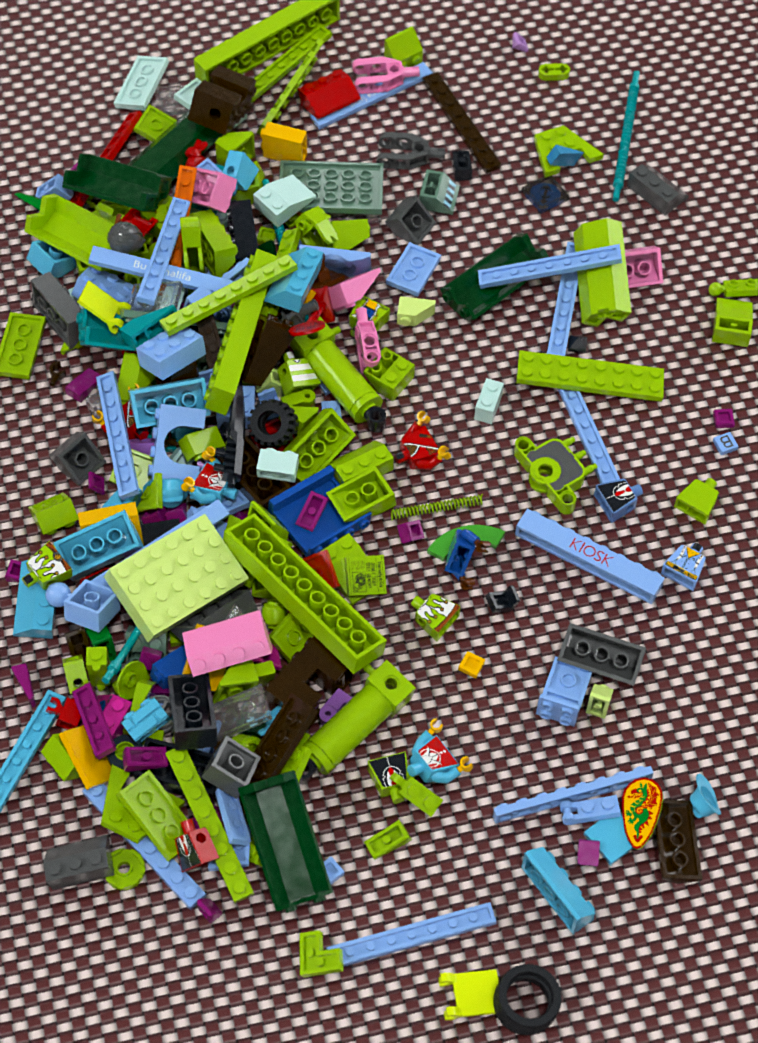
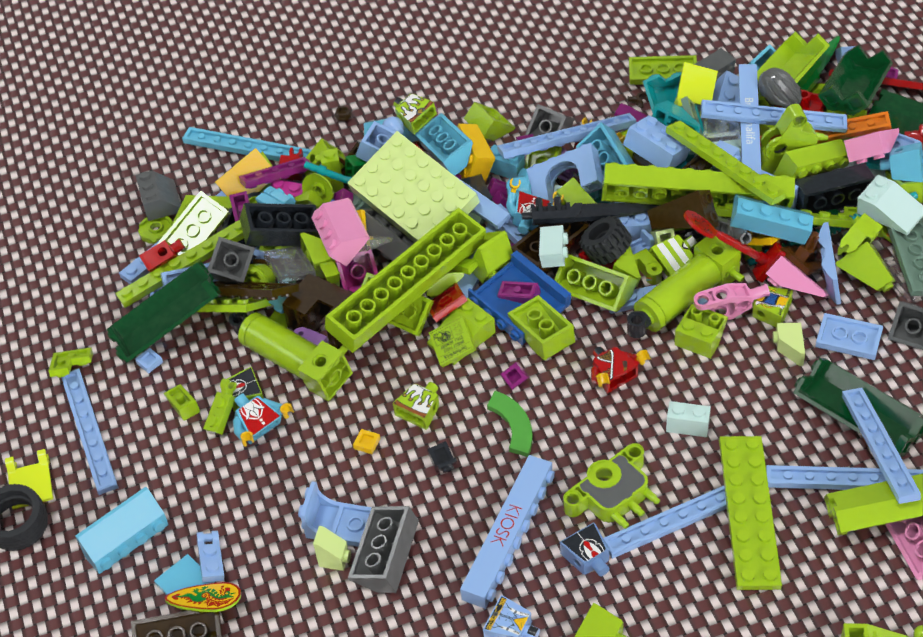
camera: 90 degrees right, 10 degrees down
magenta slope [11,663,36,708] -> none
lime tile [137,473,163,513] -> none
magenta slope [197,898,223,924] -> none
lime slope [326,441,394,485] -> none
lime piece [391,494,483,520] -> none
blue torso [444,529,491,590] -> none
light blue plate [493,766,653,824] -> none
black slope [568,335,587,353] -> none
magenta slope [577,839,600,866] -> none

